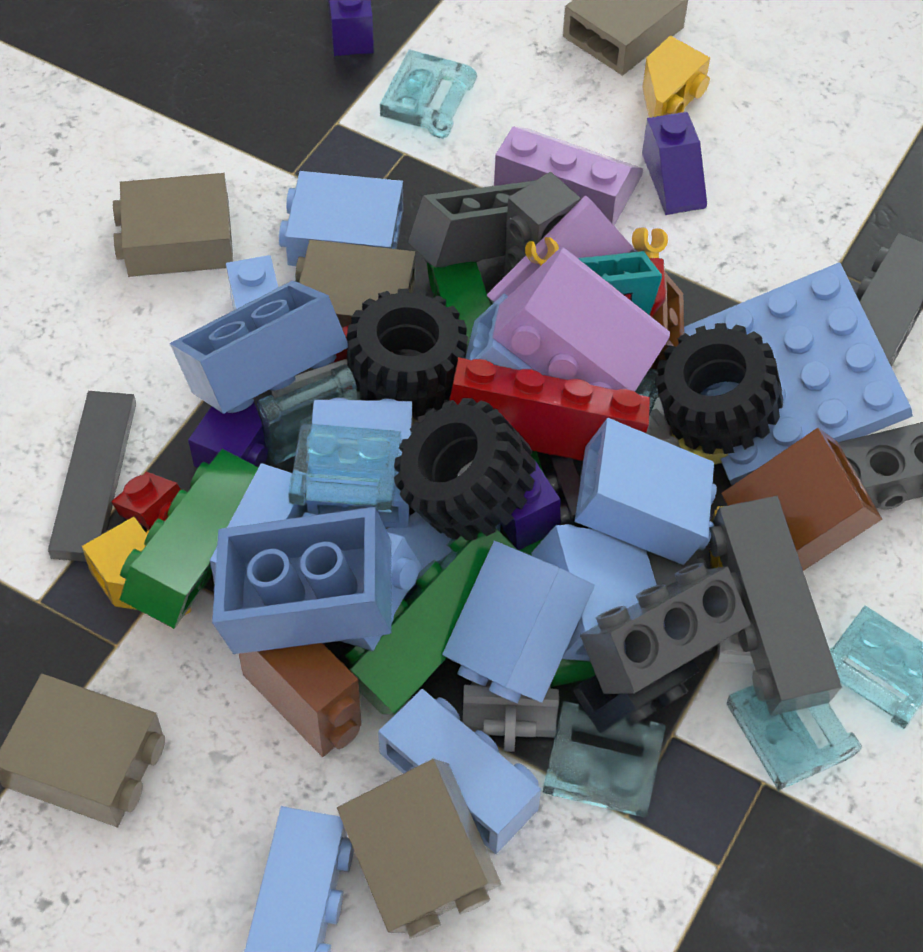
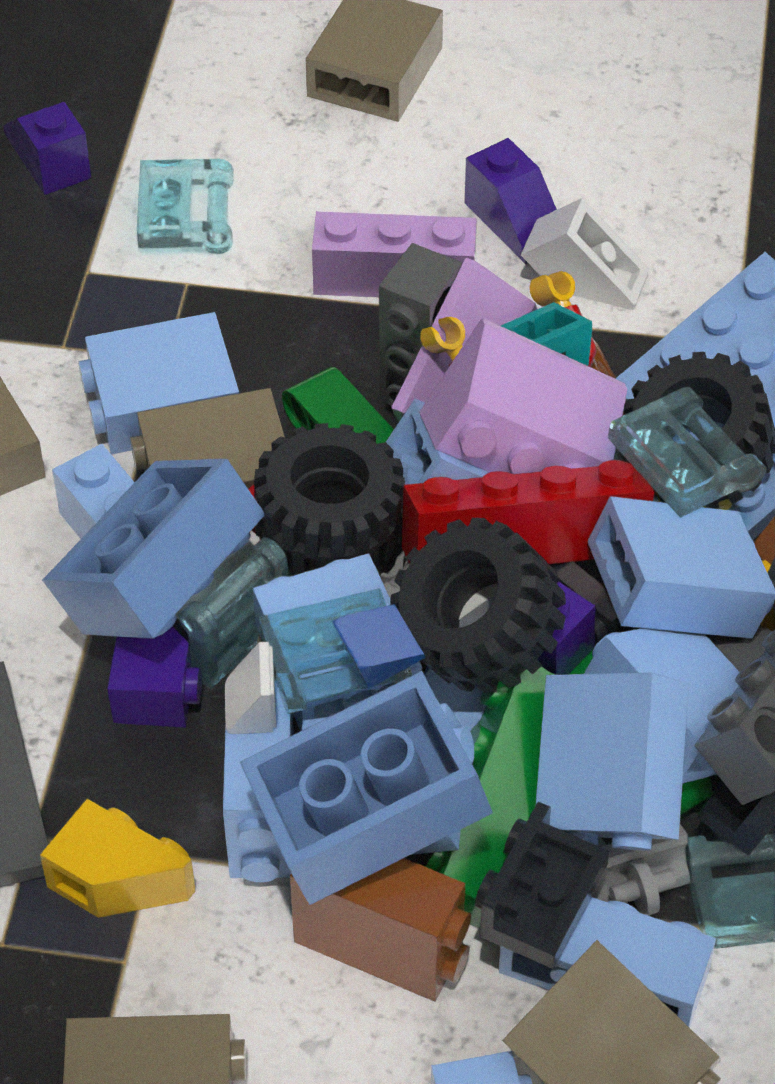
camera: 20 degrees left, 5 degrees down
red bracket [111,471,181,530] -> none
green brick [119,449,258,629] -> none
dark grey brick [408,180,536,268] -> none
yellow slope [642,36,710,118] -> none
none -> white slope [225,642,276,734]
none -> slope [332,604,425,689]
none -> black bracket [475,801,610,969]
none -> white slope [521,198,649,309]
none -> clear light blue plate [607,387,766,518]

